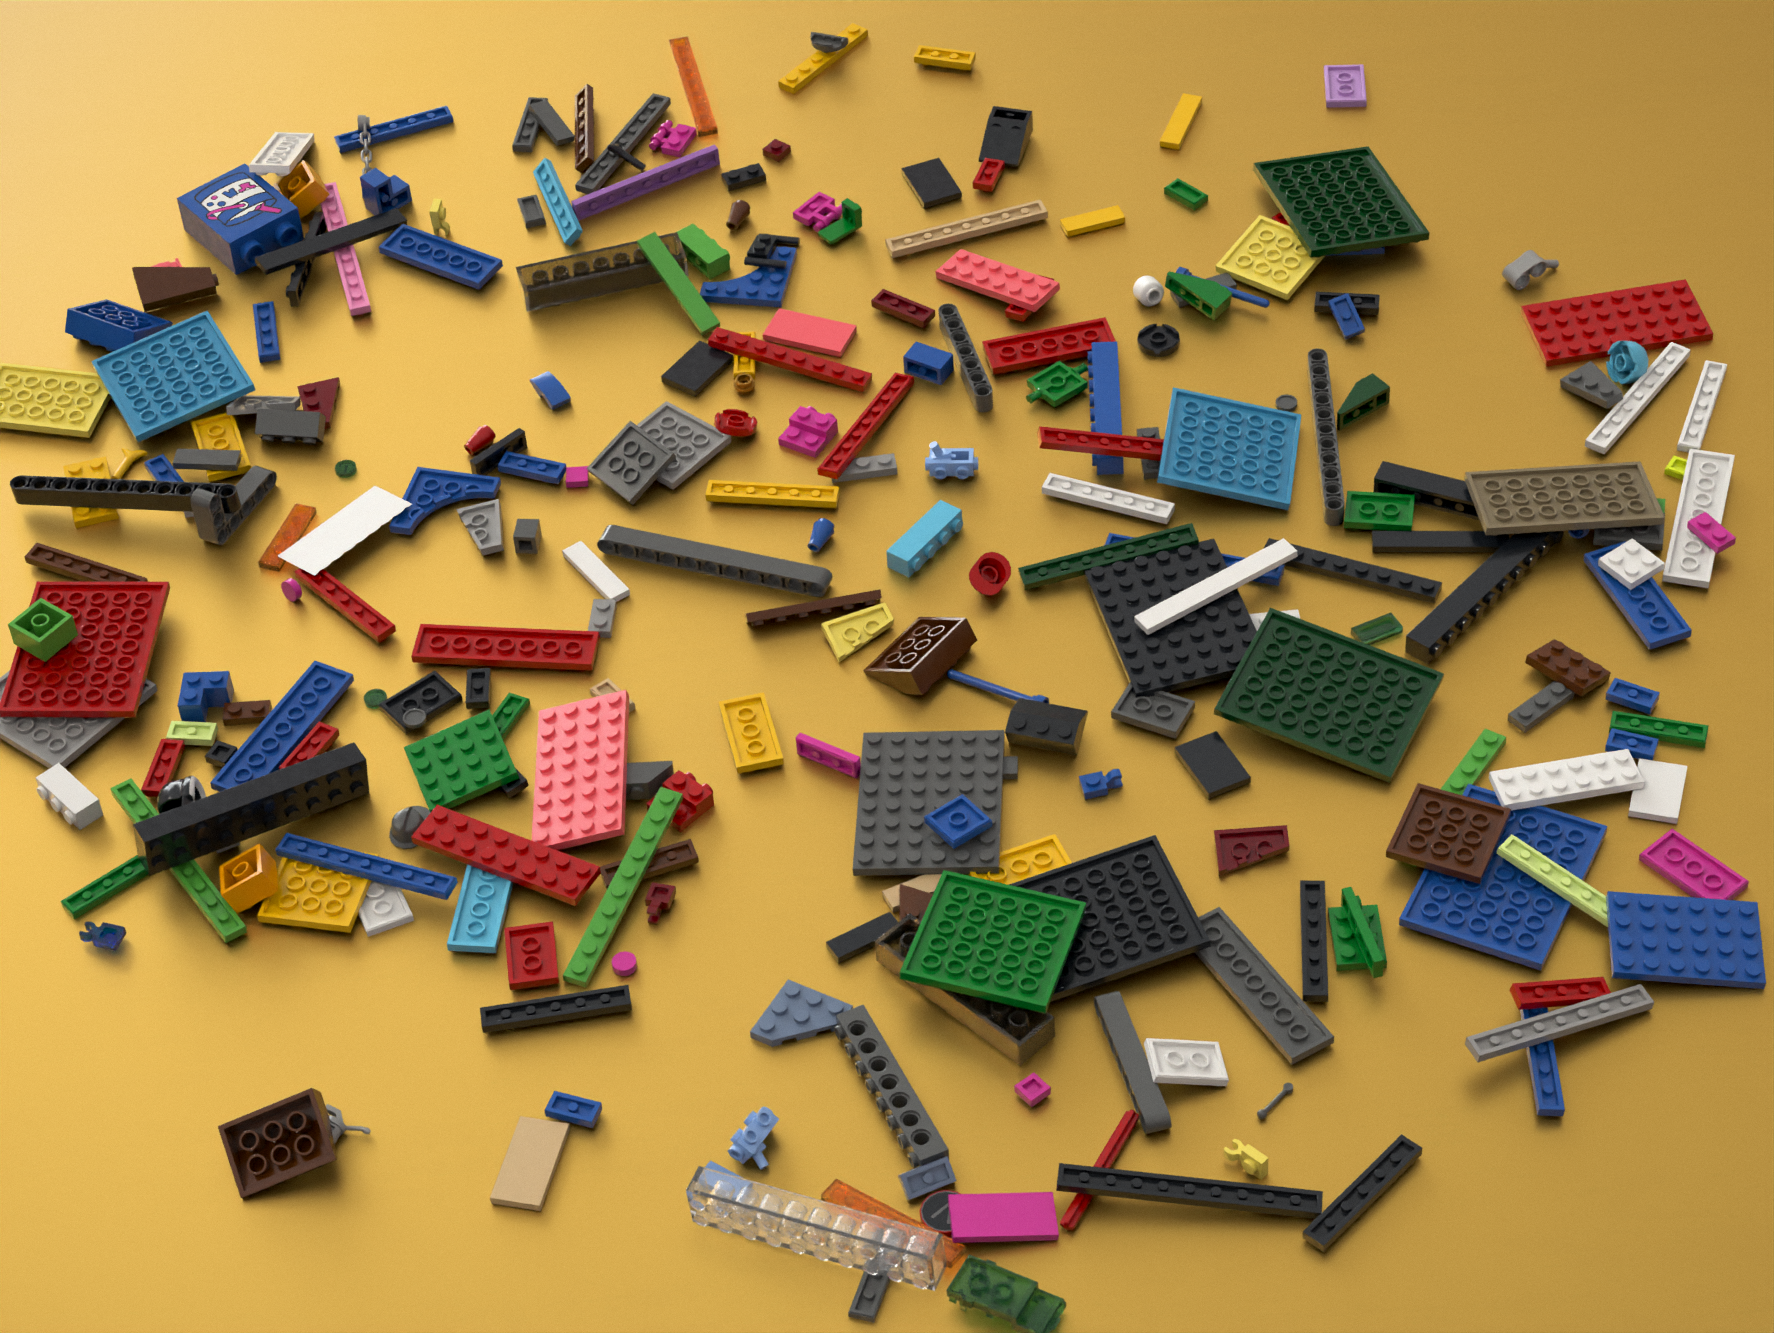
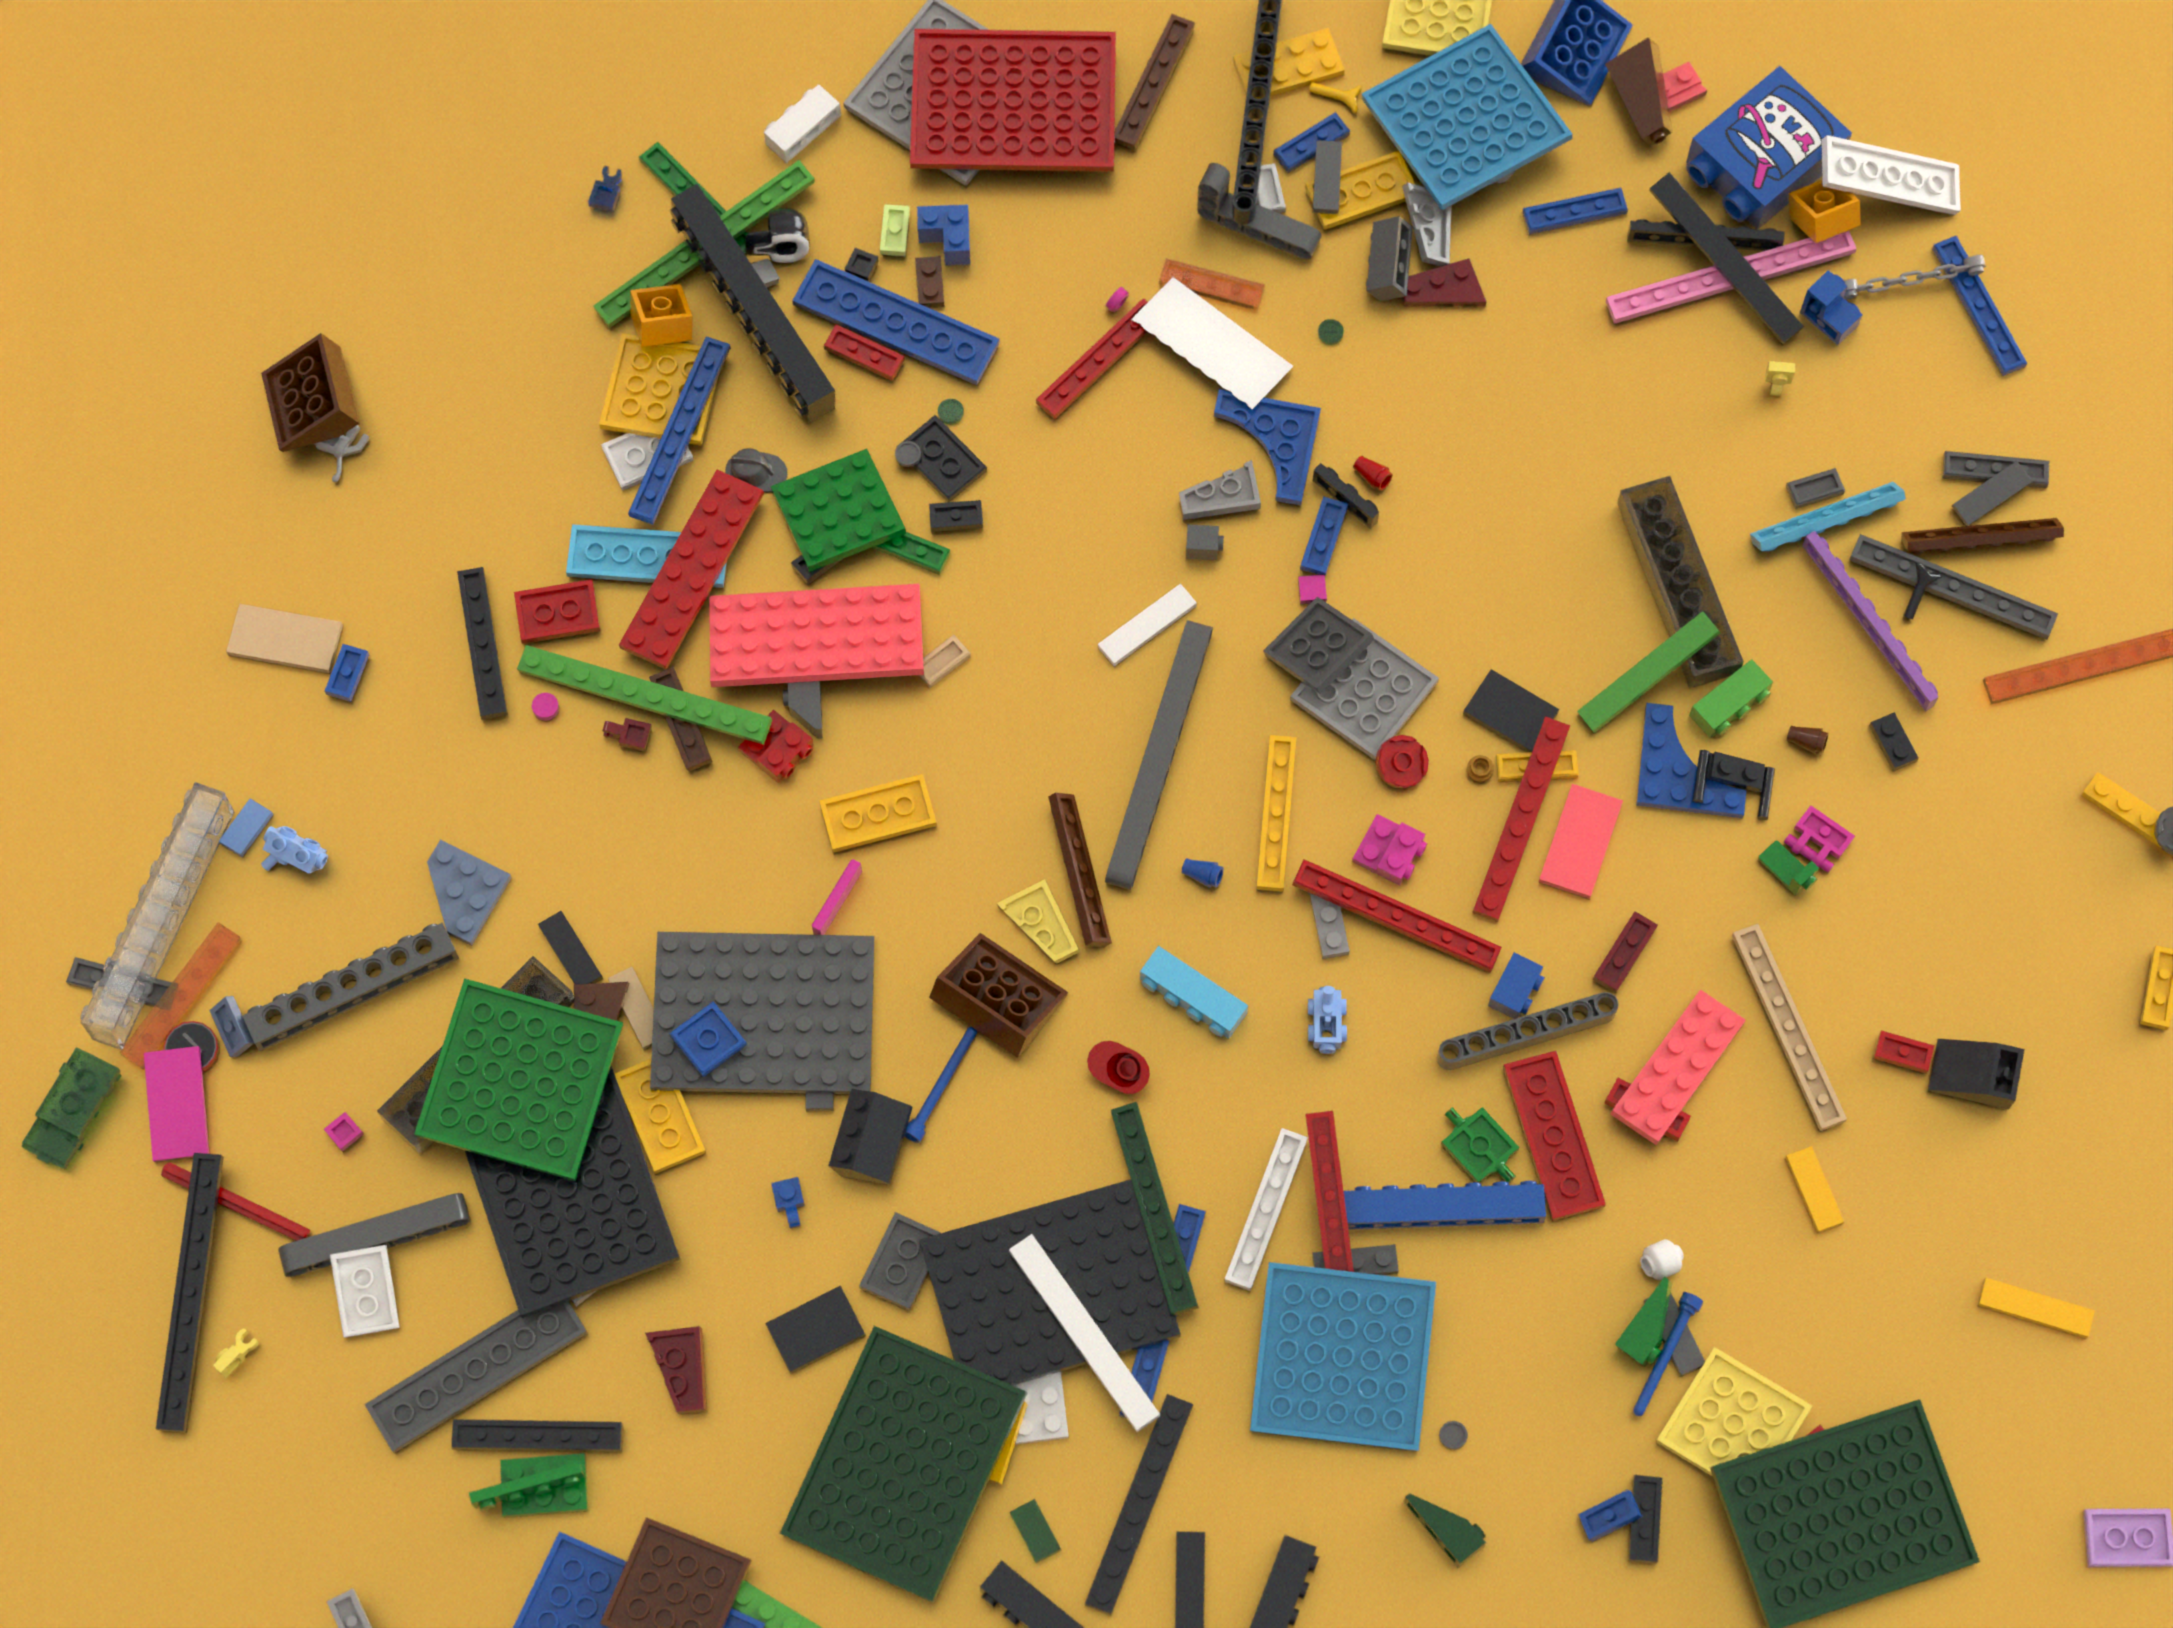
camera: 85 degrees right, 25 degrees up
bright green brick [8,598,78,662] -> none
red plate [141,739,185,797] -> none
blue plate [379,224,503,289] -> none
red plate [411,624,600,671] -> none
blue slope [530,371,571,410] -> none
light grey plate [588,599,617,638] -> none
dark pink plate [649,120,697,157] -> none
dark red plate [762,139,791,162] -> none
black tile [901,158,962,208] -> none
black tile [1137,324,1180,357] -> none
green tile [1164,178,1208,210] -> none
dark grey hinge [1257,1083,1293,1119] -> none
black plate [1303,1134,1422,1252] -> none
dark grey beam [1307,348,1345,526] -> none
green plate [1344,491,1415,531] -> none

